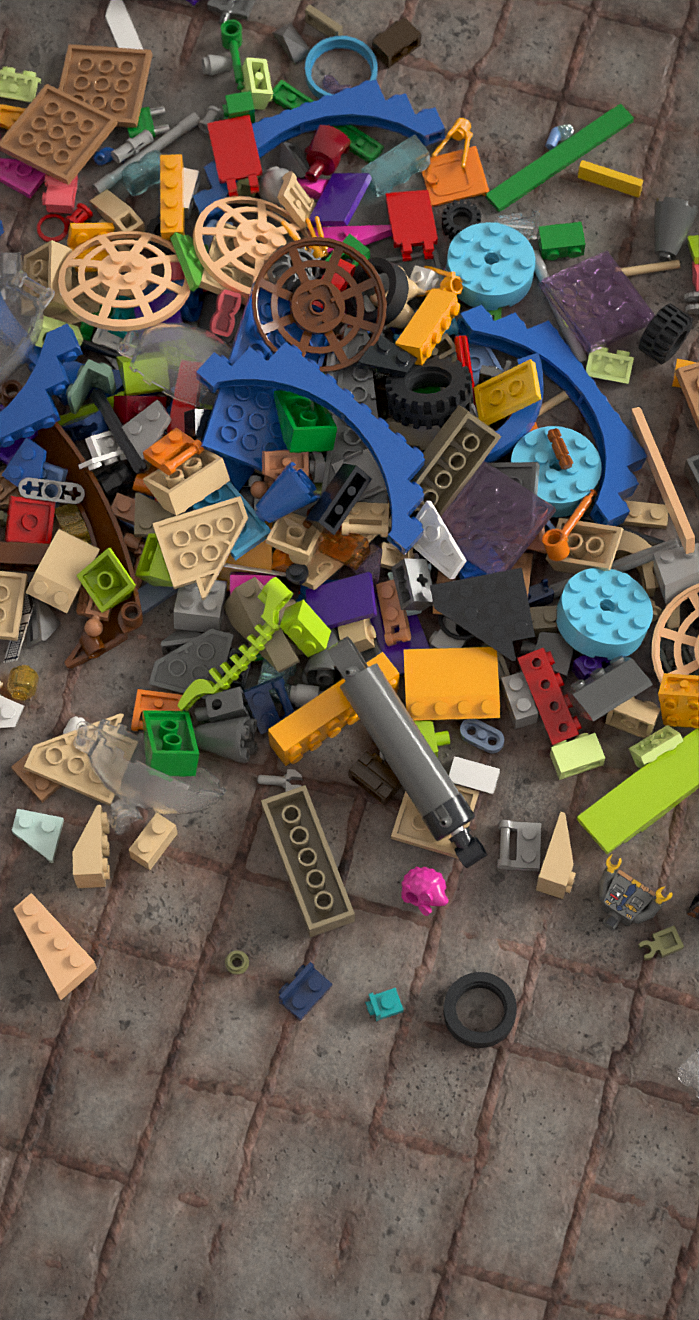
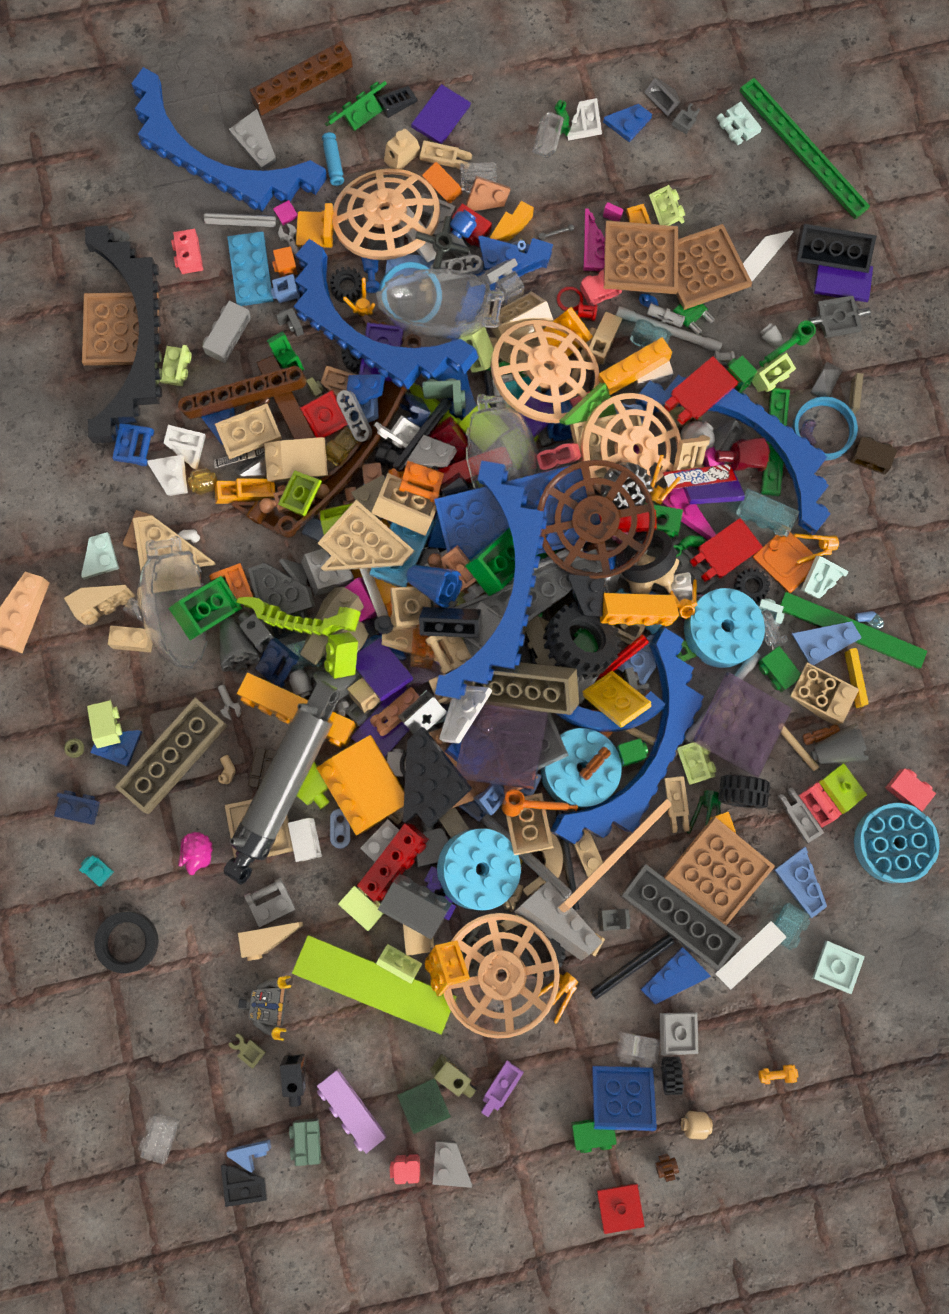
camera: 55 degrees right, 10 degrees up
none -> yellowish green brick [87,700,122,748]
none -> blue wing [90,730,143,767]
none -> light orange slope [214,479,275,504]
none -> tan arm [218,755,236,784]
none -> medium blue slope [473,779,505,815]
none -> green brick [616,738,648,767]
none -> sticker [663,464,737,489]
none -> tan hinge [664,776,689,833]
none -> green arm [674,535,705,557]
none -> dark green plant [687,790,721,834]
none -> light aqua bracket [757,599,784,628]
none -> tan slope [790,662,859,725]
none -> medium blue wing [791,621,861,665]
none -> light aqua wing [801,556,849,598]
none -> dark orange axle [802,724,840,745]

